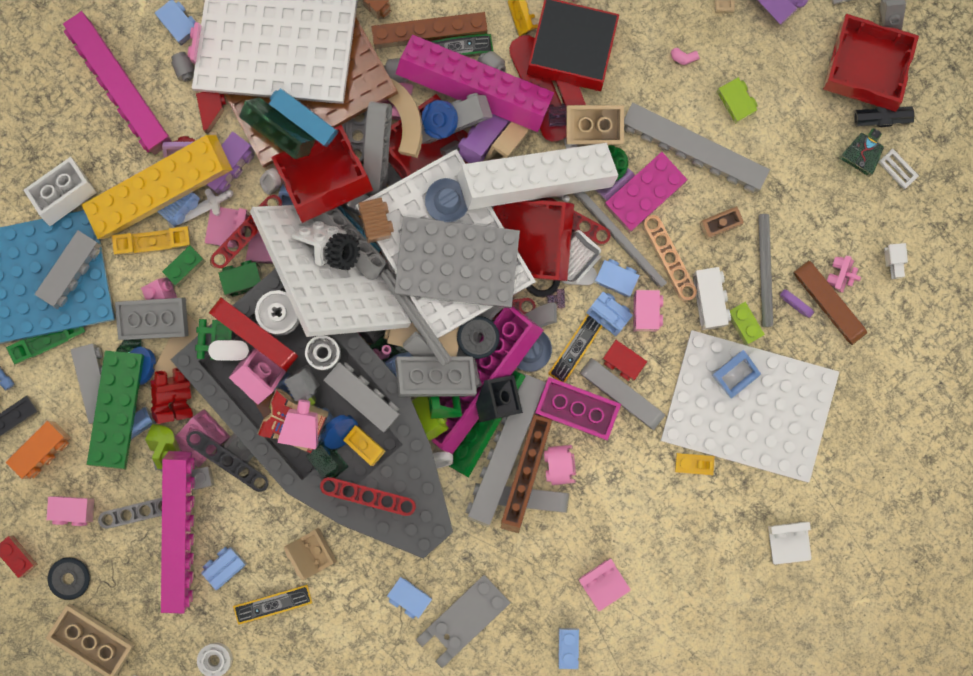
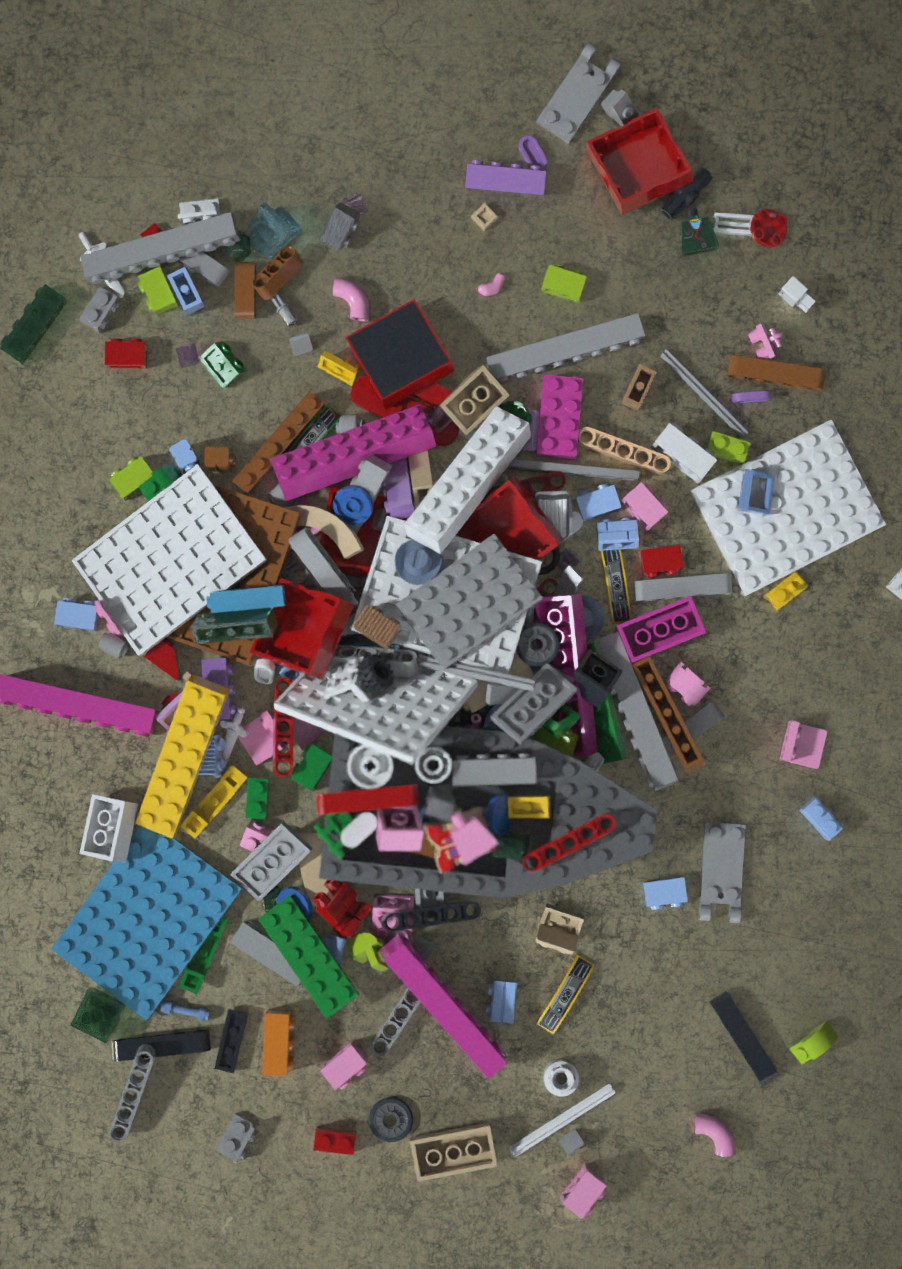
camera: 40 degrees left, 0 degrees up
light grey brick [34,230,101,310] -> none
none -> red dish [750,209,788,248]

